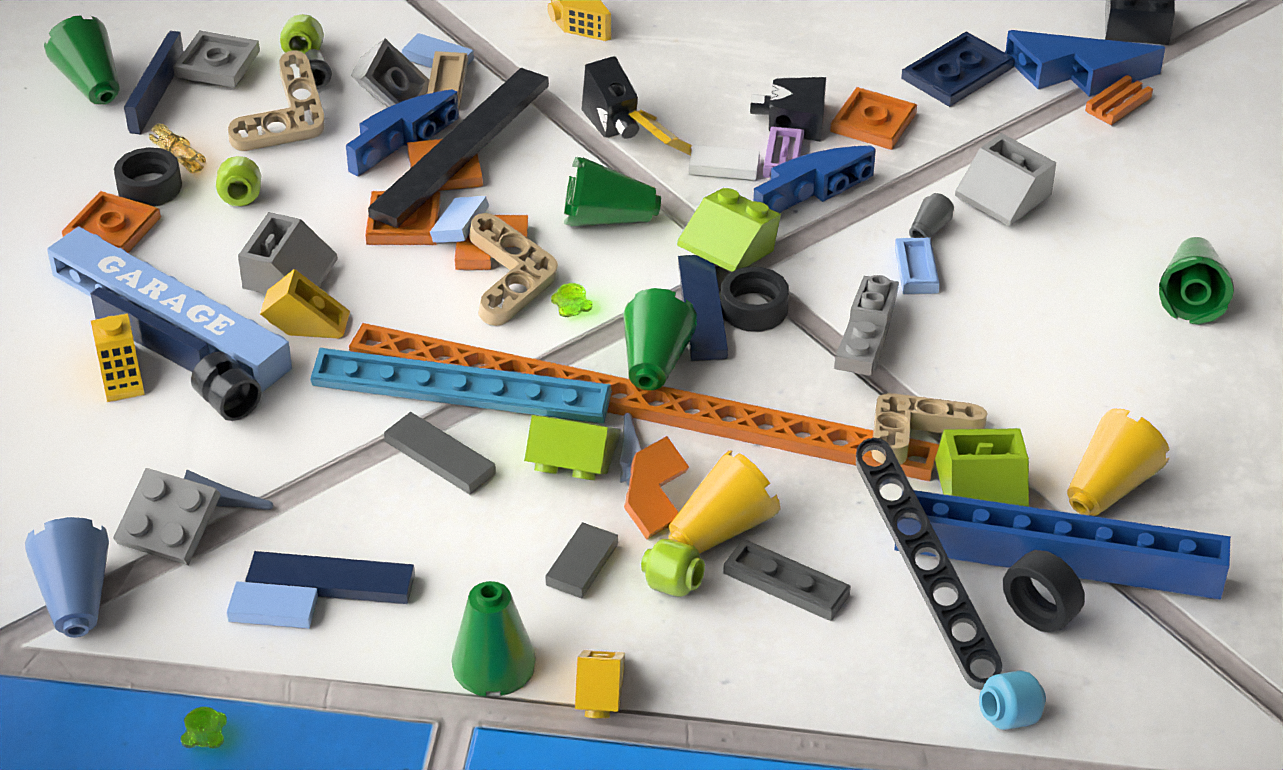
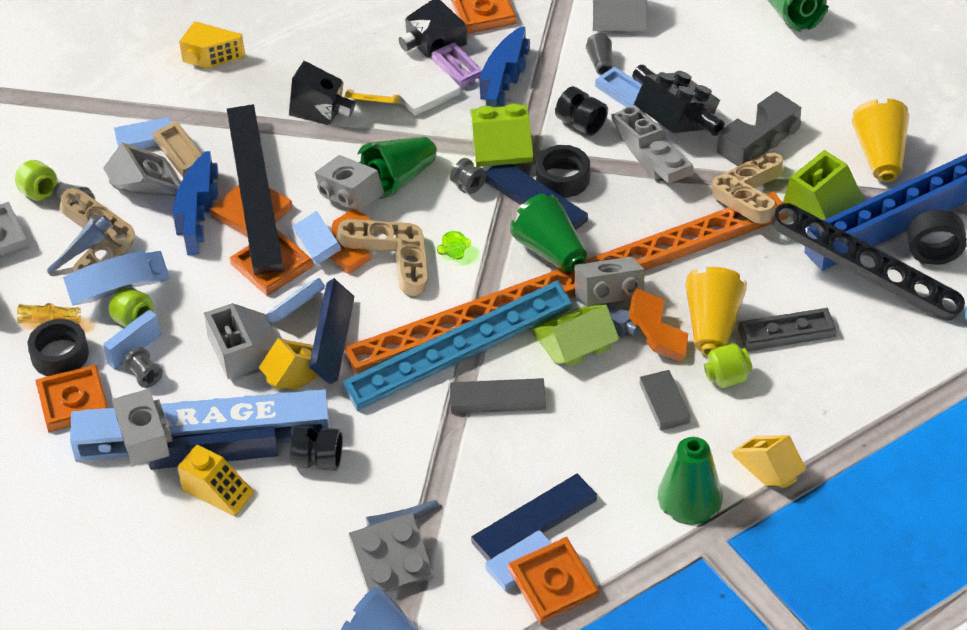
camera: 40 degrees left, 5 degrees up
none -> sand blue piece [46,216,112,274]
none -> light blue arch [63,250,170,306]
none -> light blue tile [103,310,161,370]
none -> light grey brick [112,388,173,467]
none -> dark grey bush [123,347,163,388]
none -> light blue tile [265,278,325,324]
none -> dark blue tile [309,278,355,385]
none -> light grey brick [314,155,385,212]
none -> dark grey wheel [450,158,486,194]
none -> orange tile [507,536,600,624]
none -> black wheel [555,86,608,136]
none -> light grey brick [574,257,645,306]
none -> black brick [632,64,725,136]
none -> dark grey arch [717,91,802,166]

